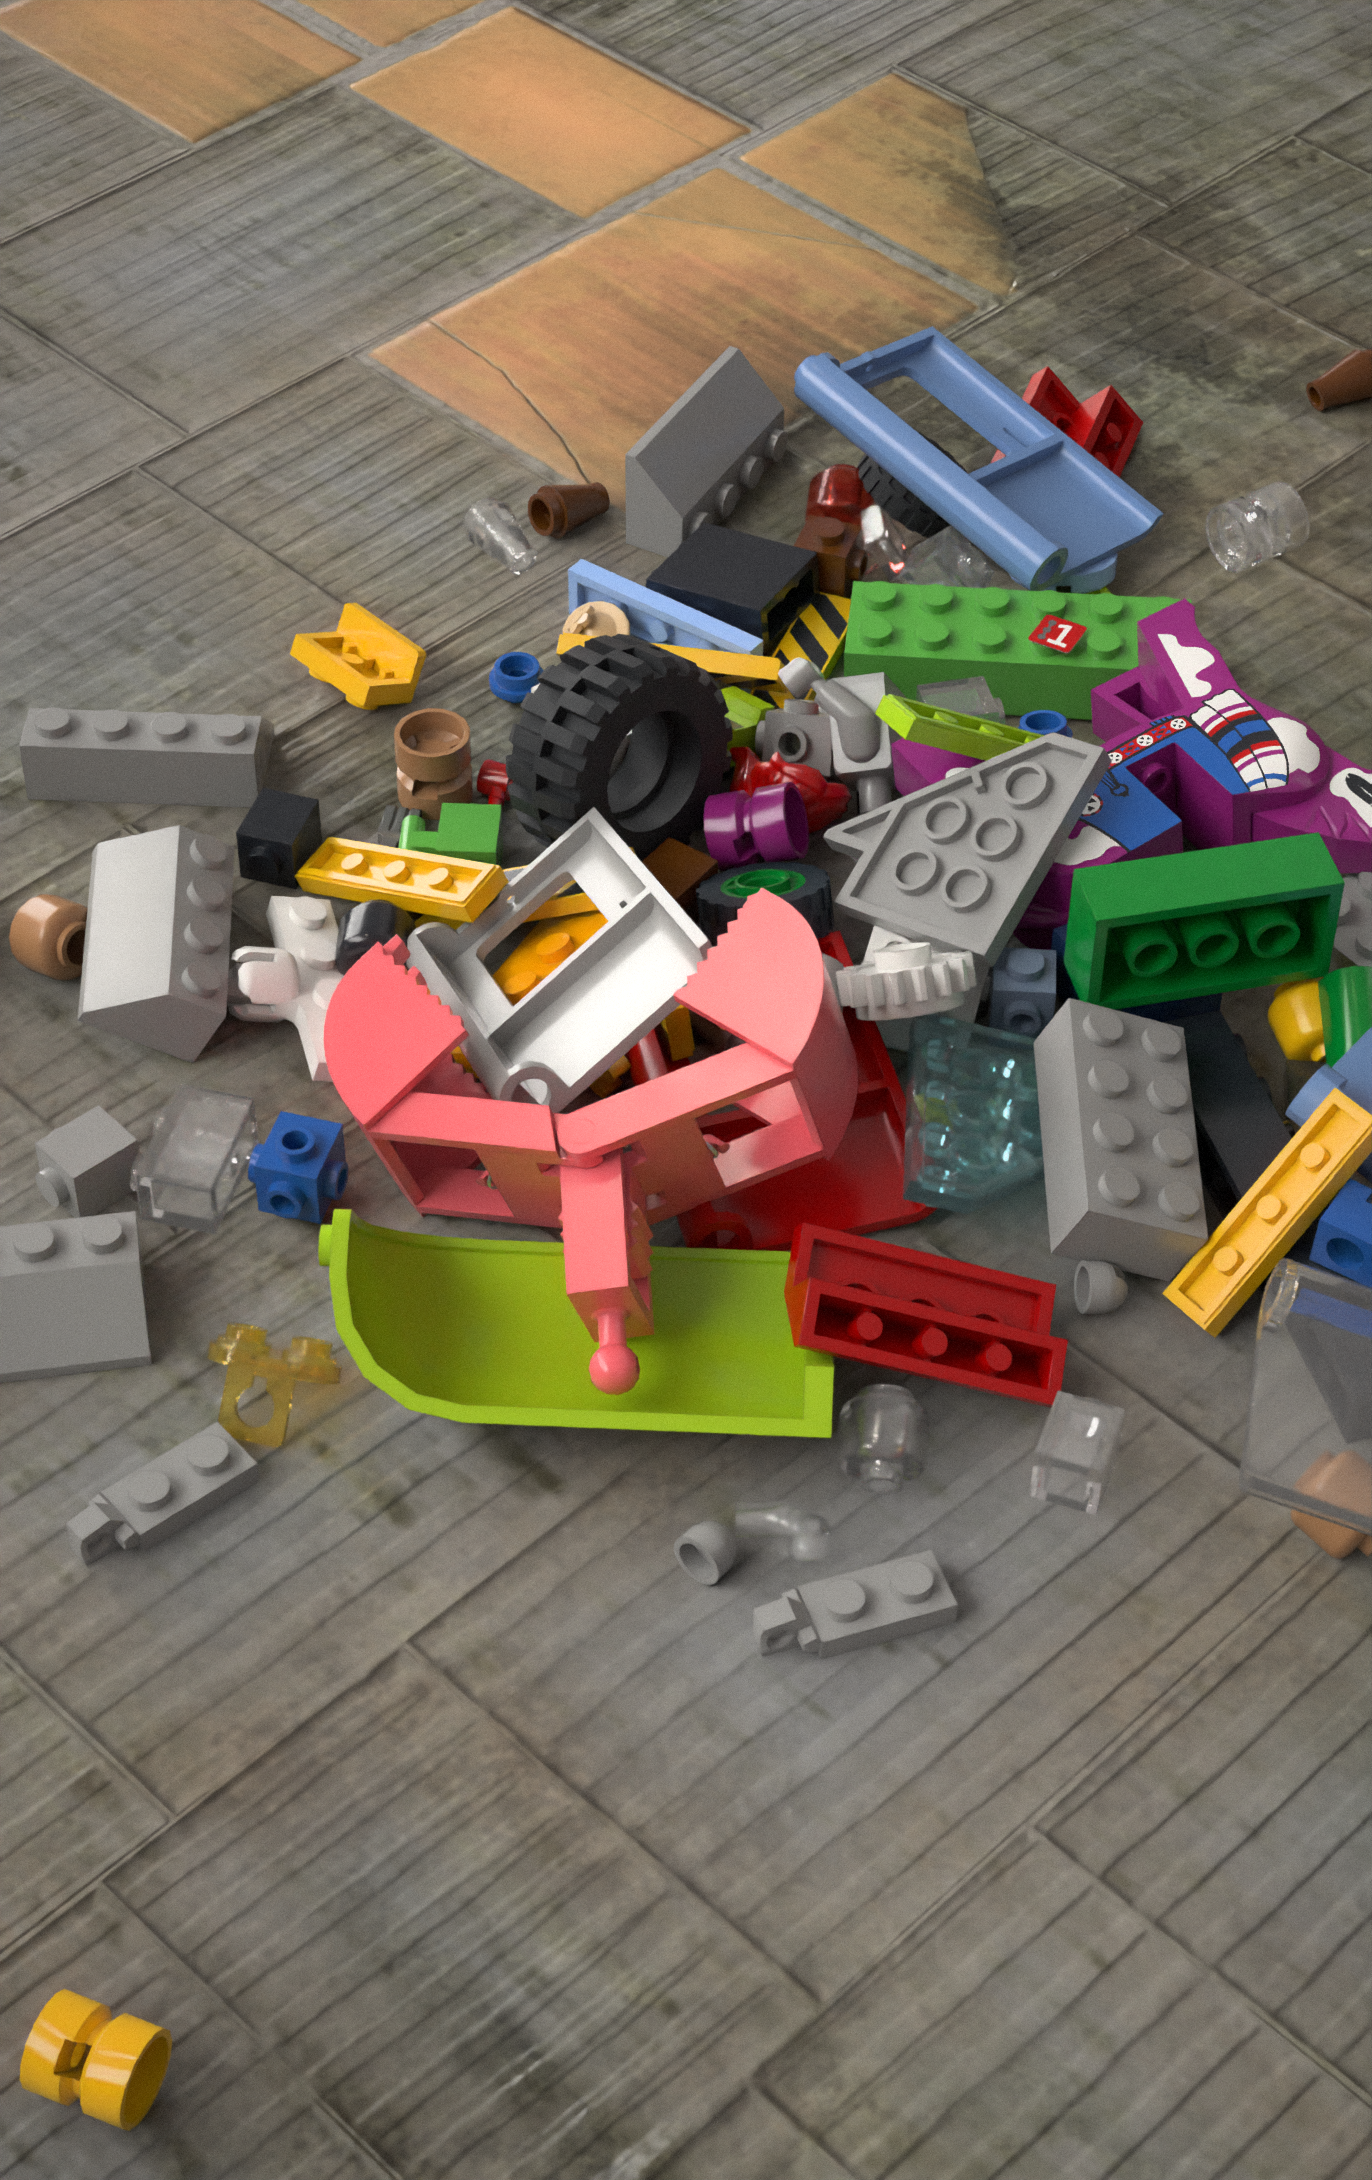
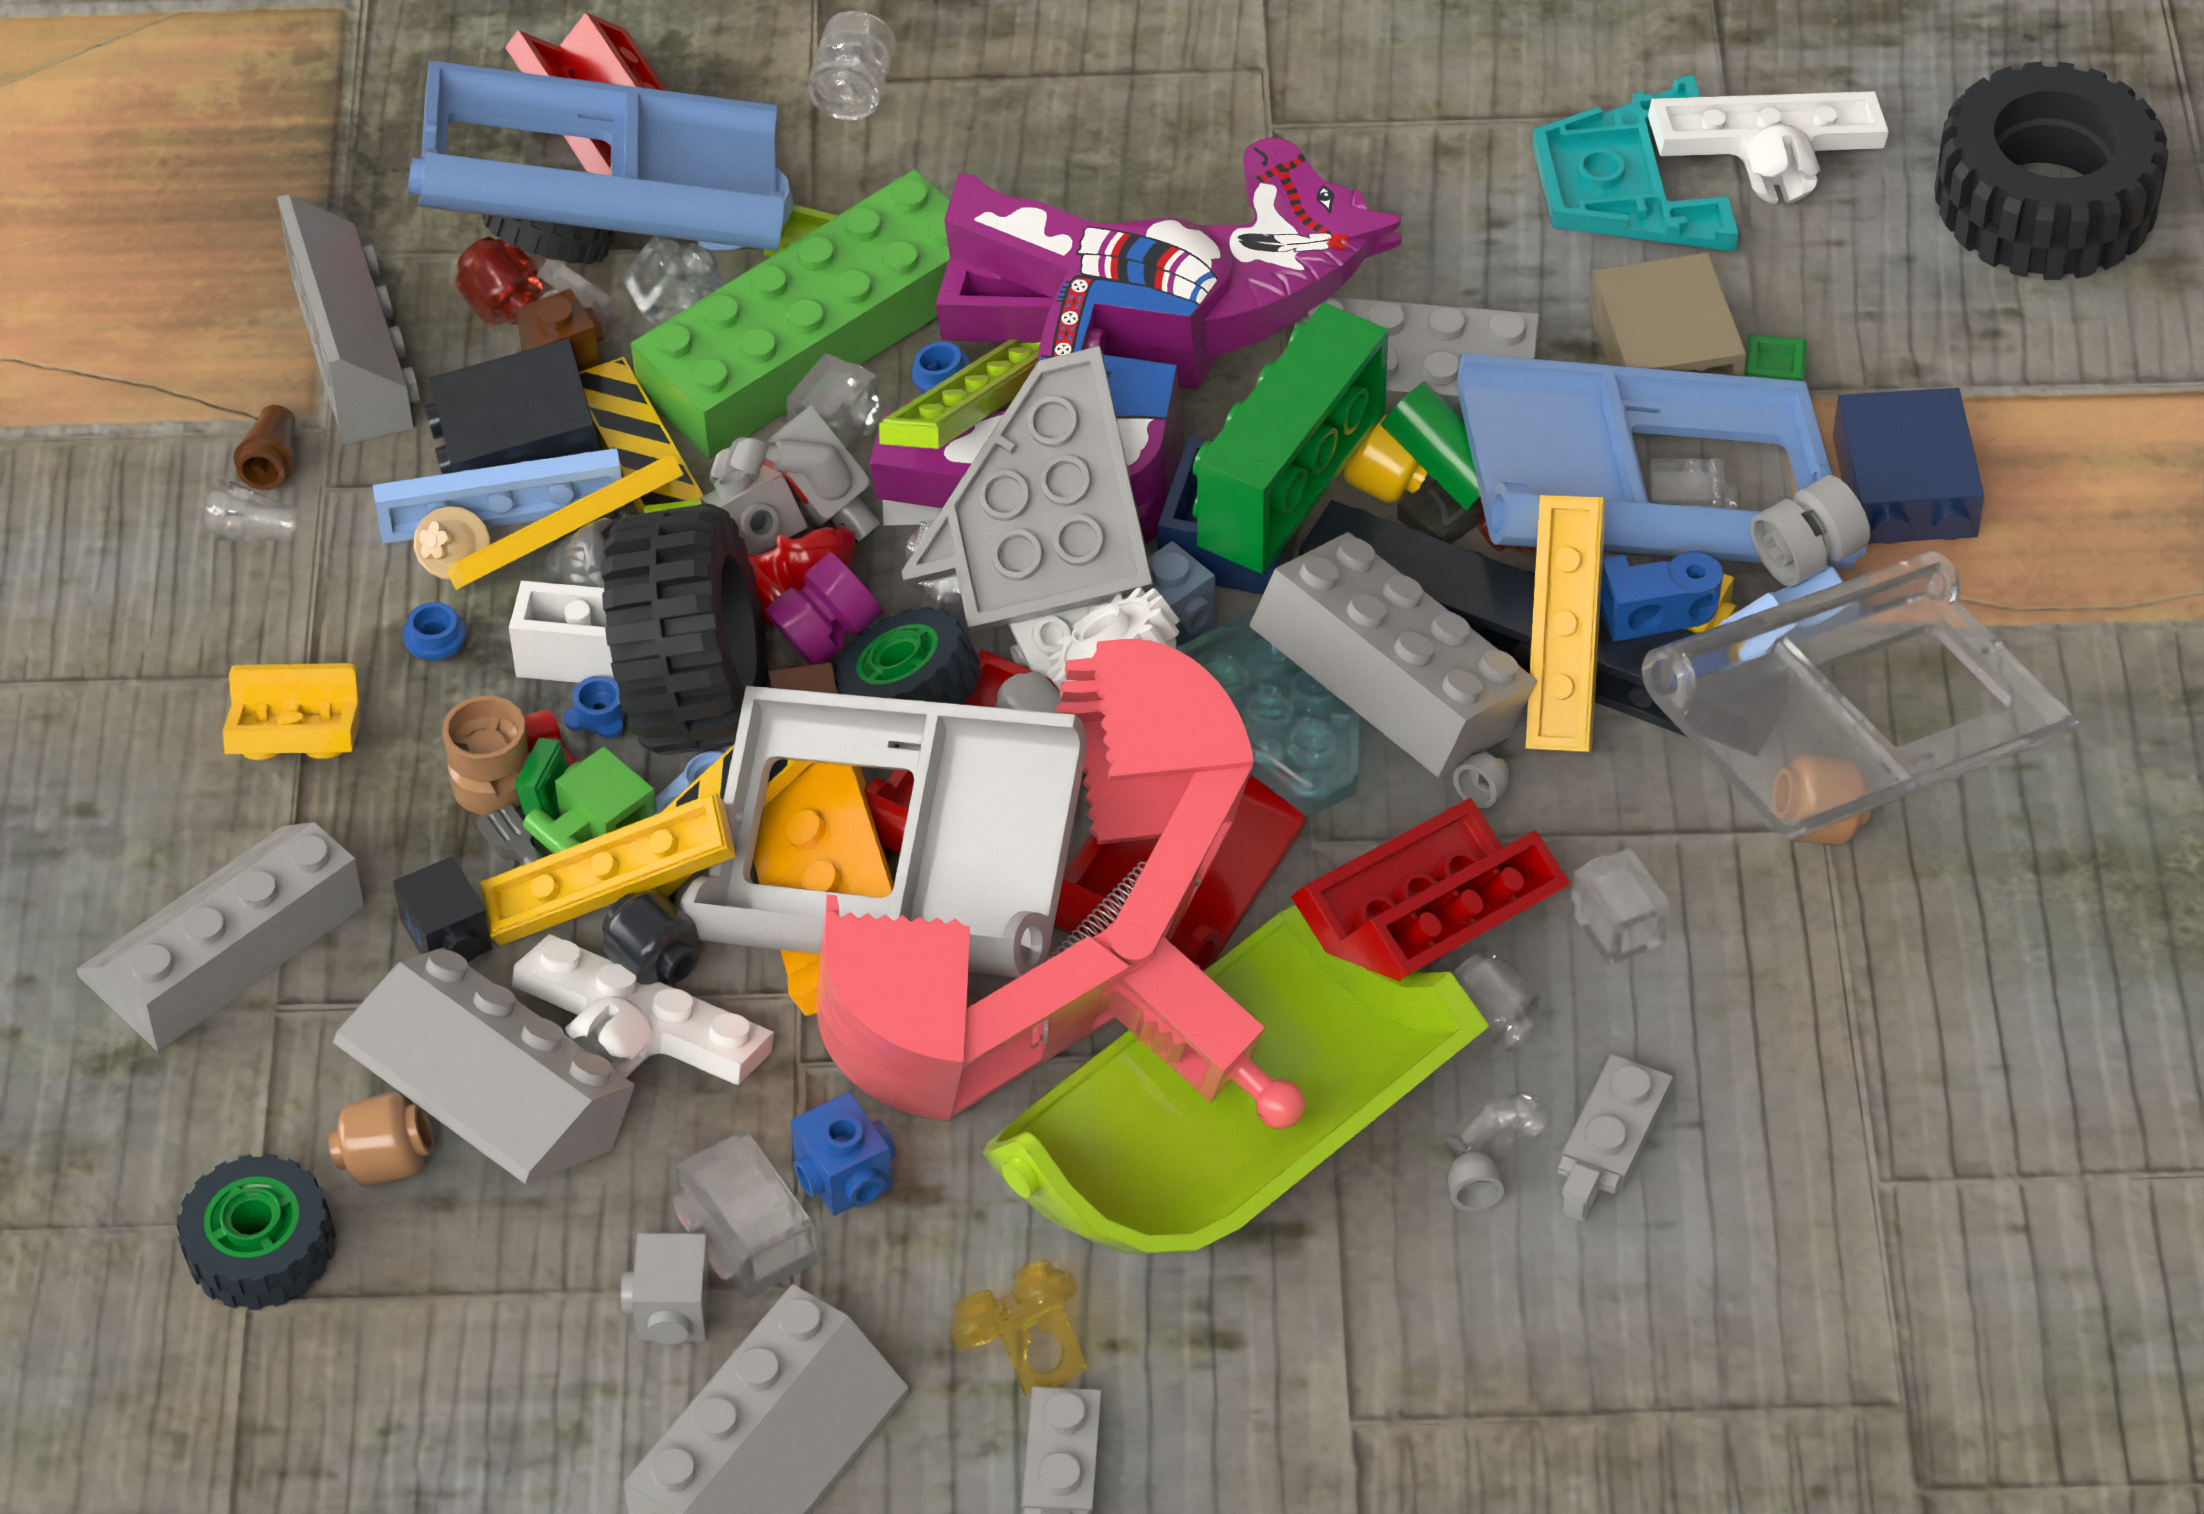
camera: 45 degrees left, 5 degrees up
red sticker [1028,615,1087,653] -> none
none -> green tile [514,738,569,820]

